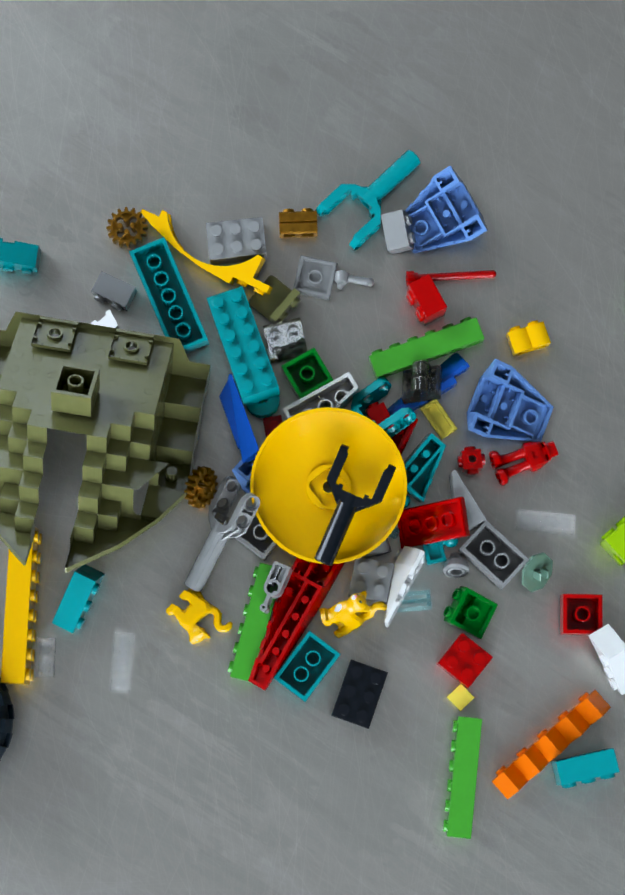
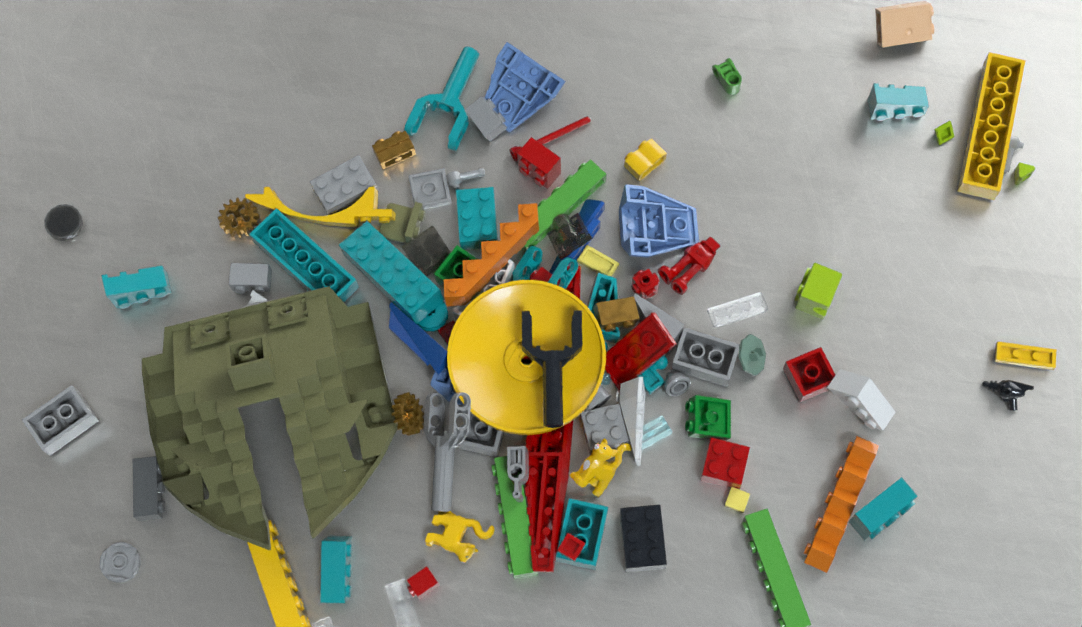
camera: 20 degrees left, 10 degrees down
none -> red brick [407,566,440,600]
none -> orange brick [444,203,539,307]
none -> teal brick [456,187,498,250]
none -> red plate [557,533,585,562]
none -> pearl gold brick [593,296,640,332]

